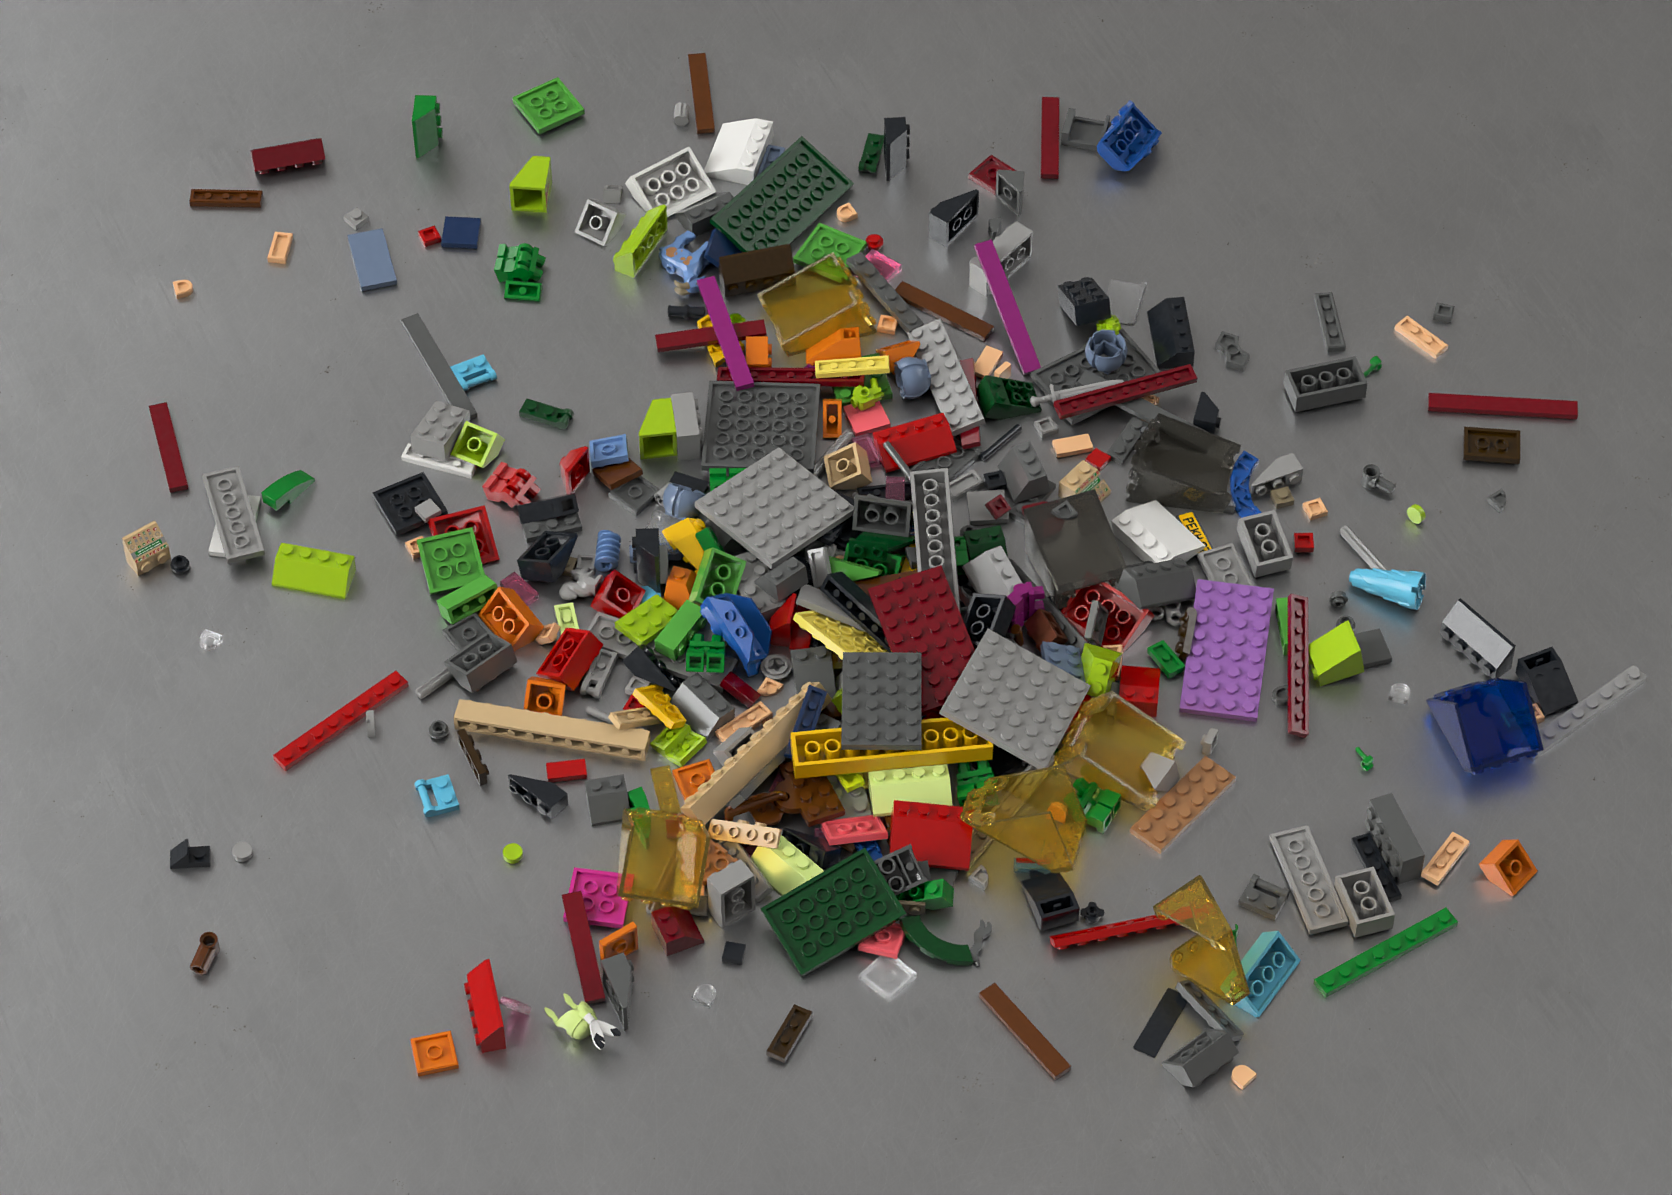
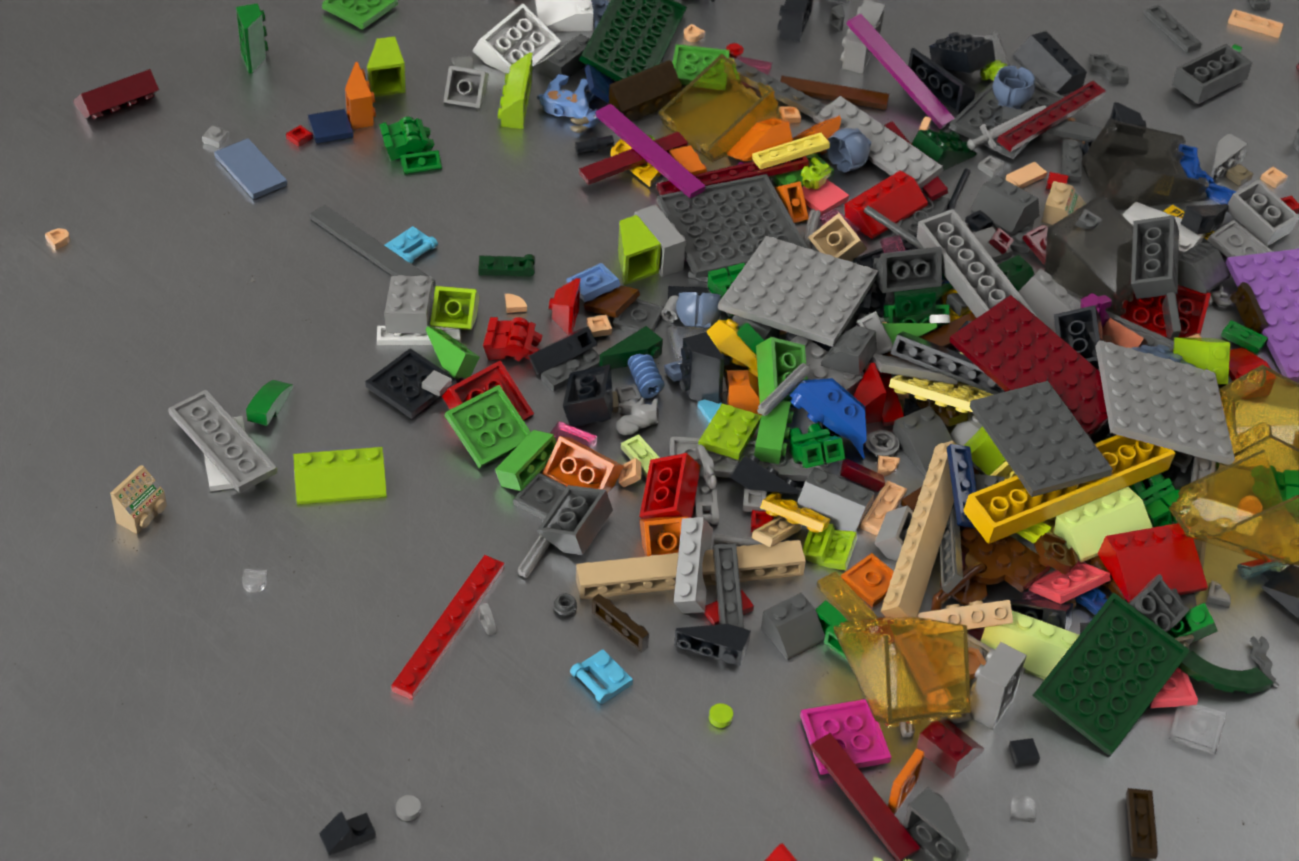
camera: 25 degrees left, 5 degrees down
dark red tile [149,402,188,493] -> none
black plate [170,555,190,573] -> none
reddish brown tile [189,189,263,208] -> none
light nougat tile [267,232,293,264] -> none
light nougat tile [405,536,423,560] -> none
red slope [590,570,646,619] -> none
light nougat tile [975,345,1003,379] -> none
none -> orange slope [345,62,376,130]
none -> bright green slope [425,326,480,380]
none -> light nougat tile [505,294,527,313]
none -> light nougat plate [586,315,612,337]
none -> dark green slope [599,326,663,369]
none -> light grey arch [674,517,713,613]
none -> light grey piece [696,444,717,489]
none -> dark grey tile [713,544,744,628]
none -> light grey axle [757,363,810,416]
none -> black slope [908,48,976,115]
none -> white tile [929,315,950,323]
none -> reddish brown plate [1034,533,1078,575]
none -> dark grey brick [1131,215,1179,299]
none -> black slope [1181,204,1229,234]

